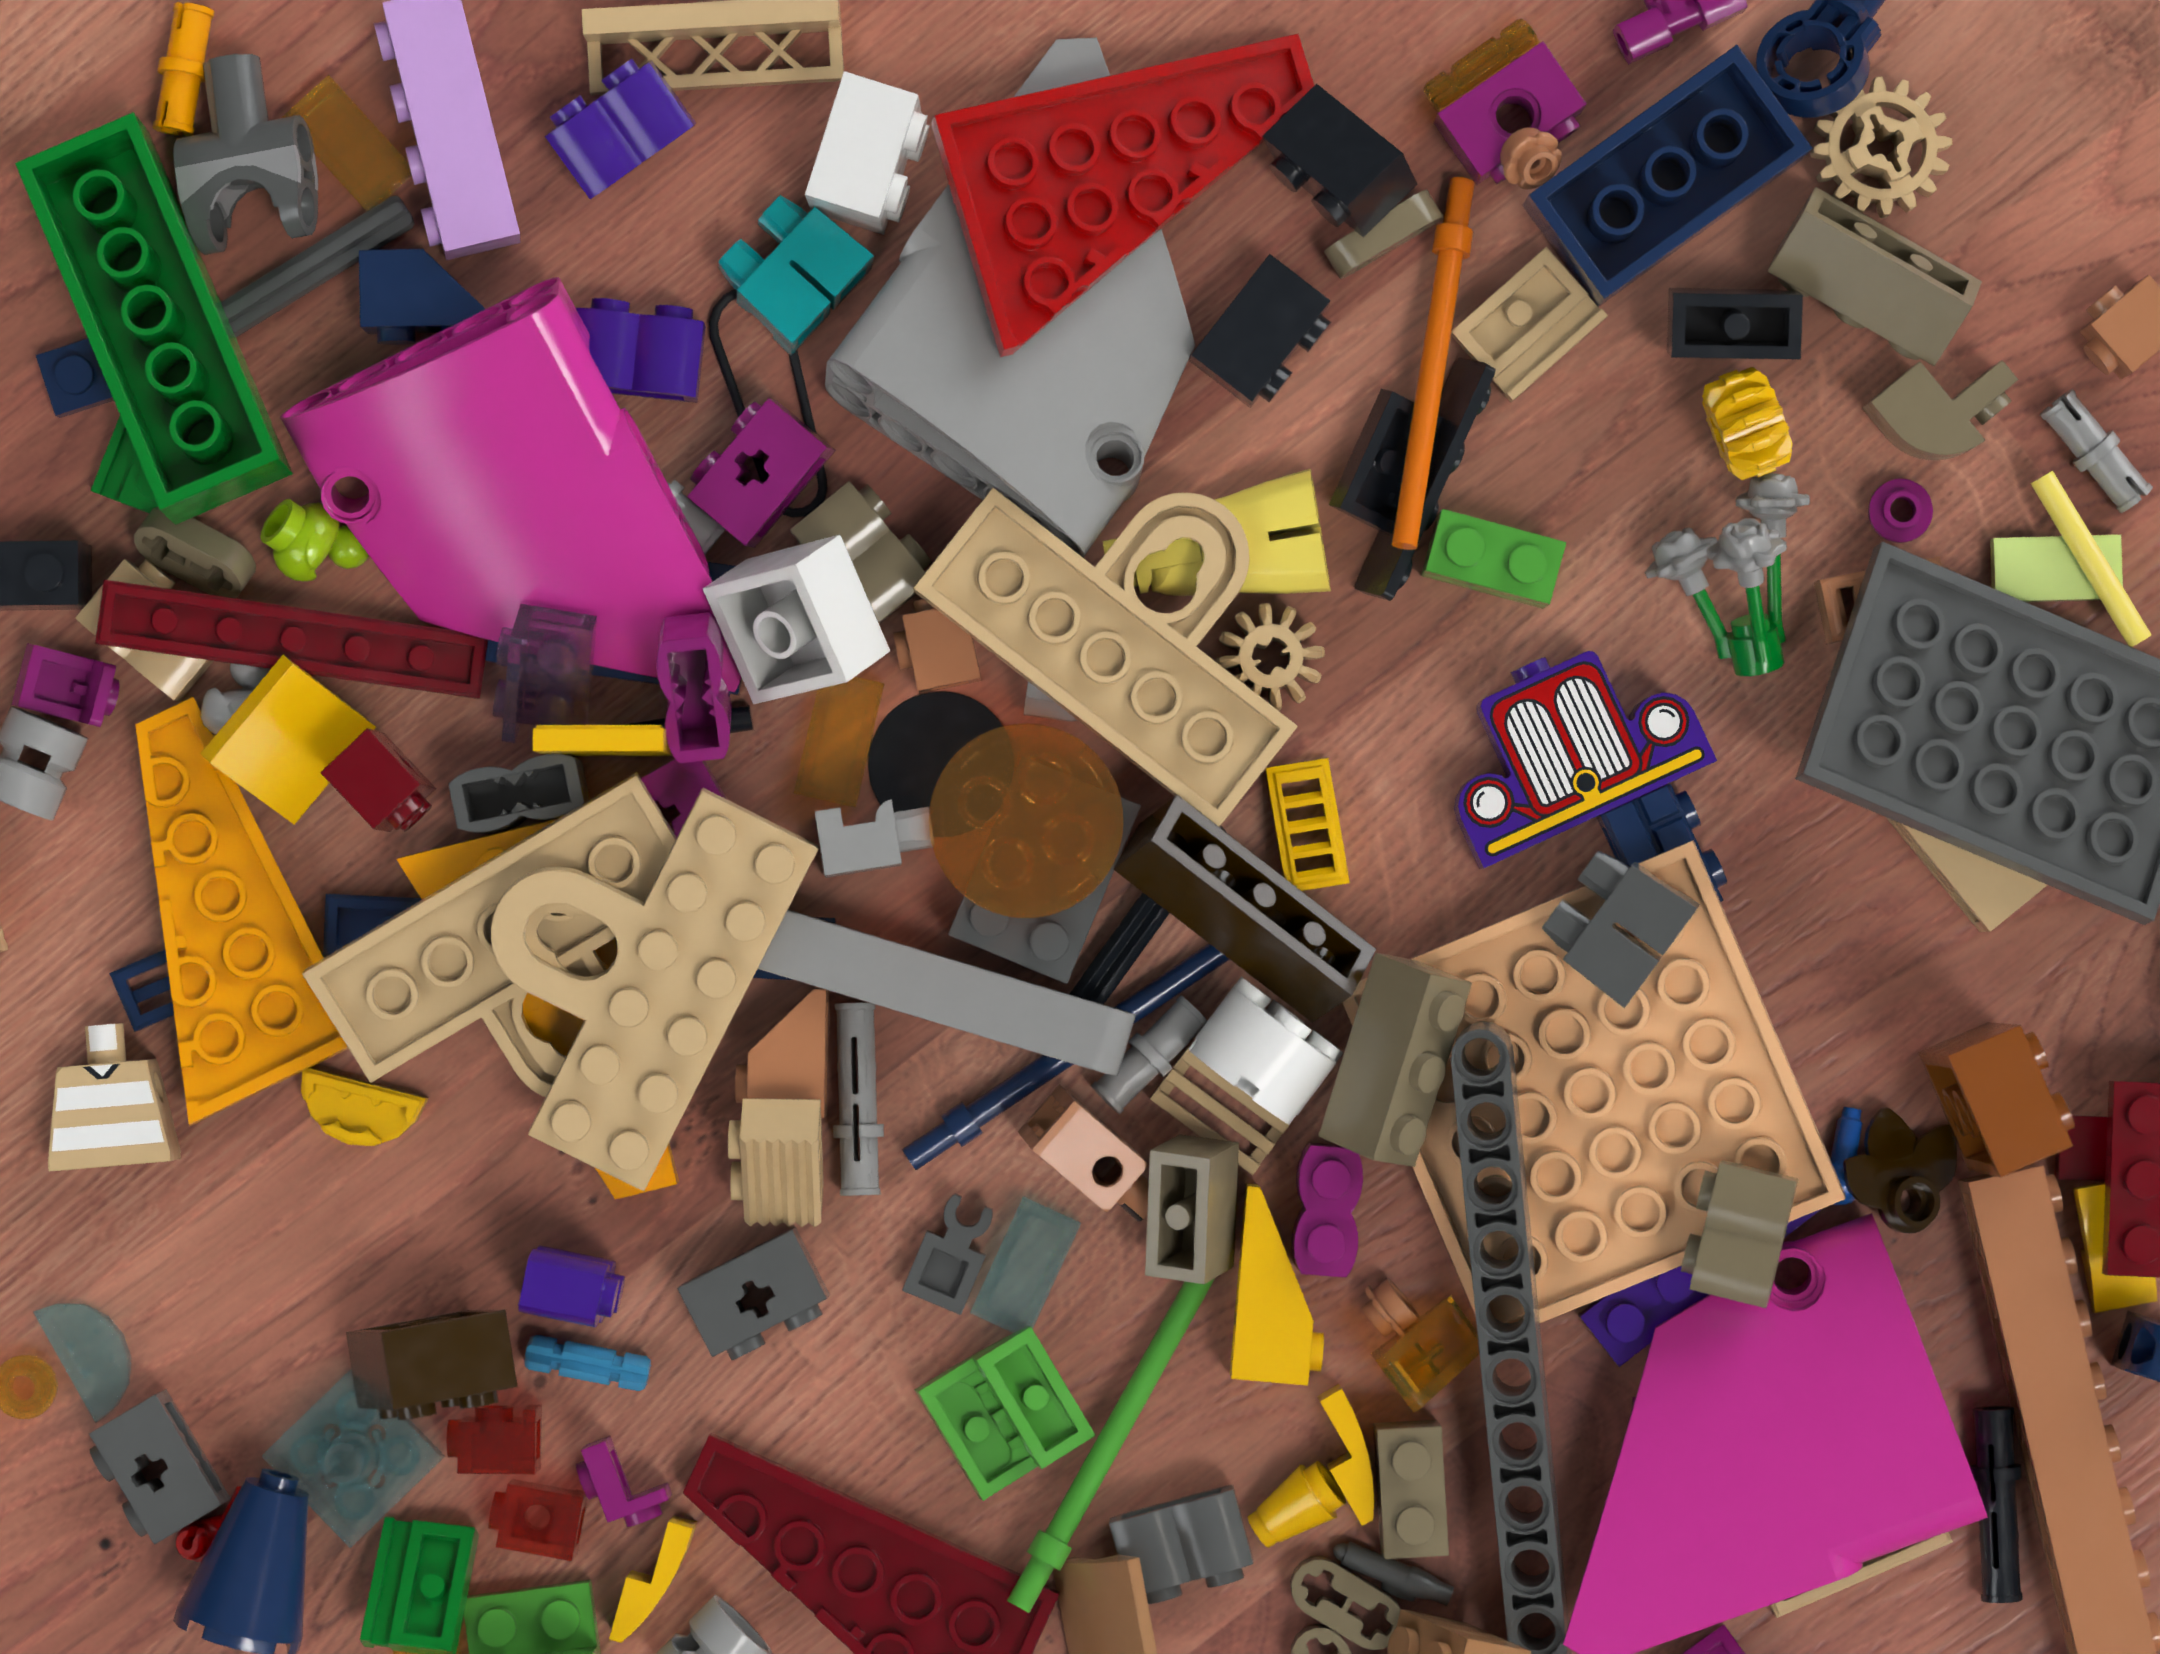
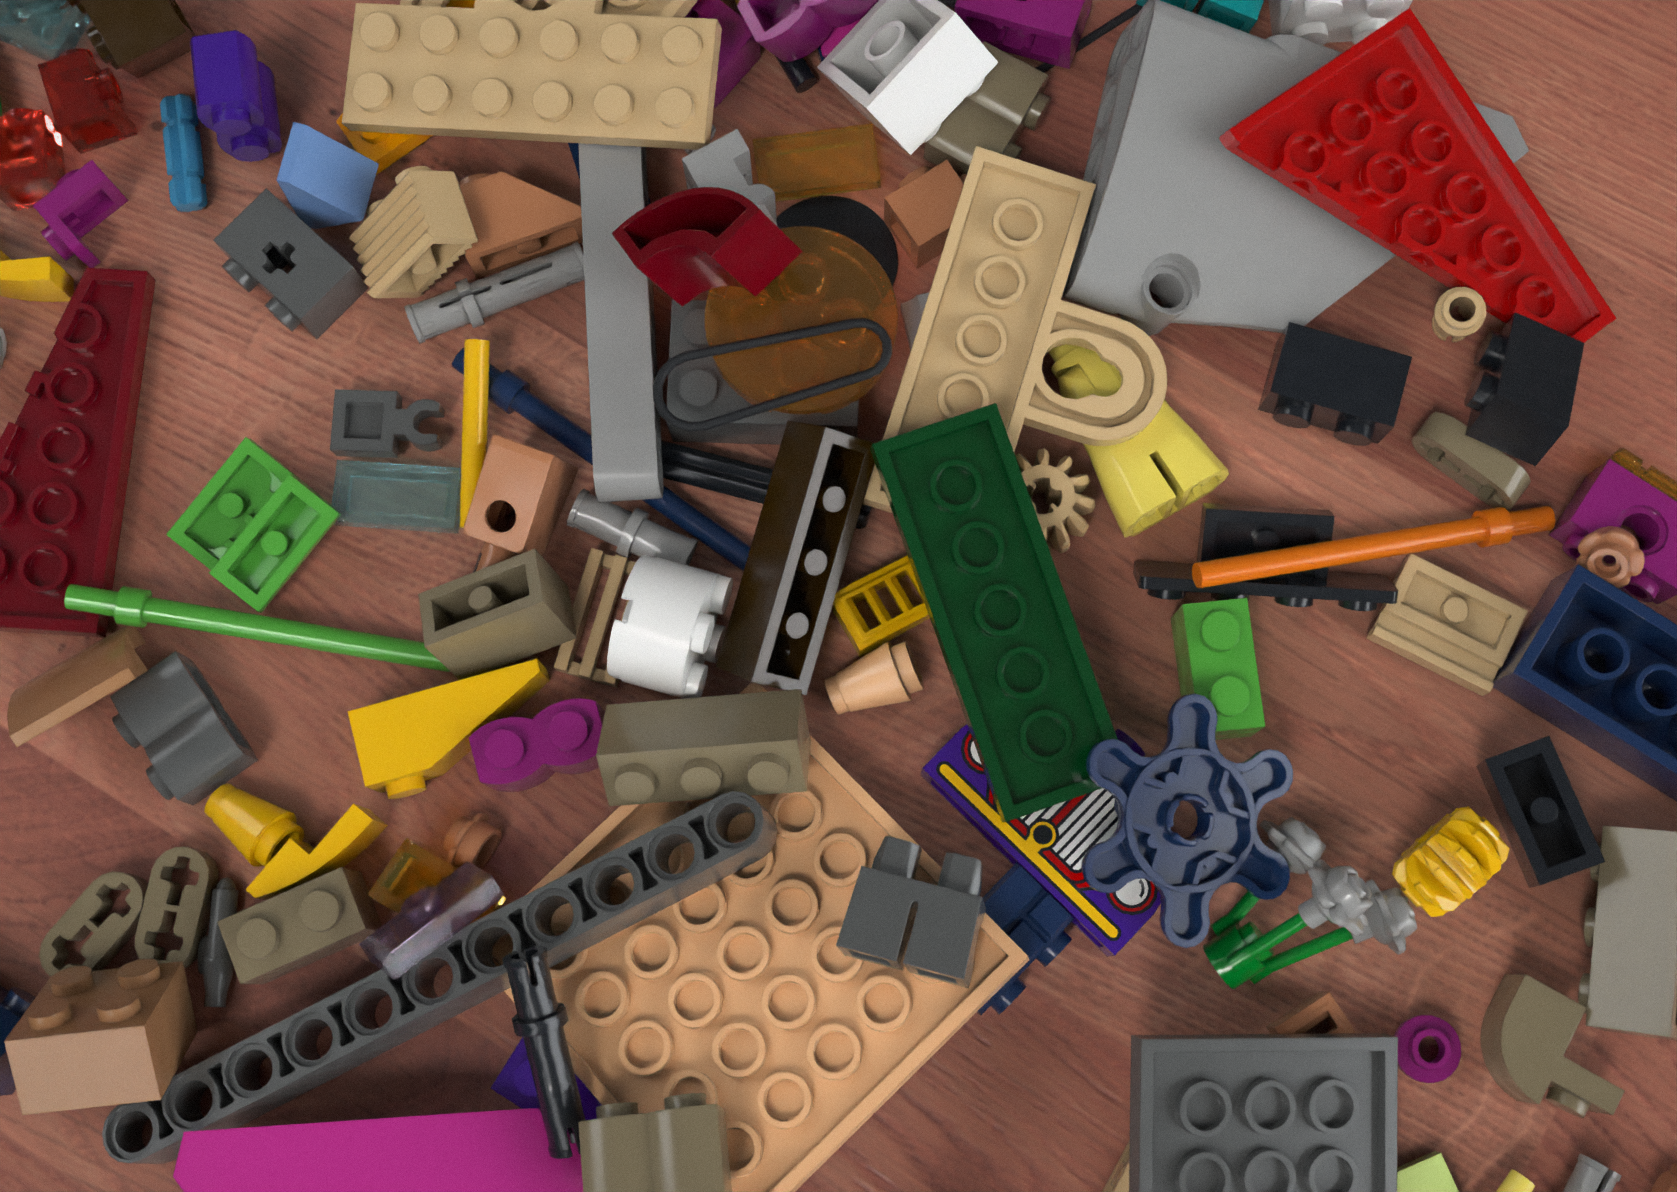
camera: 70 degrees right, 10 degrees down
none -> medium blue slope [276,122,379,229]
none -> plate [359,861,504,980]
none -> yellow bar [459,339,490,528]
none -> black pin [502,946,586,1159]
none -> dark red brick [612,187,803,307]
none -> black piece [653,318,892,432]
none -> light nougat cone [825,641,924,715]
none -> dark green plate [870,403,1118,822]
none -> dark blue plate [1081,694,1293,948]
none -> tan pin [1432,287,1486,342]

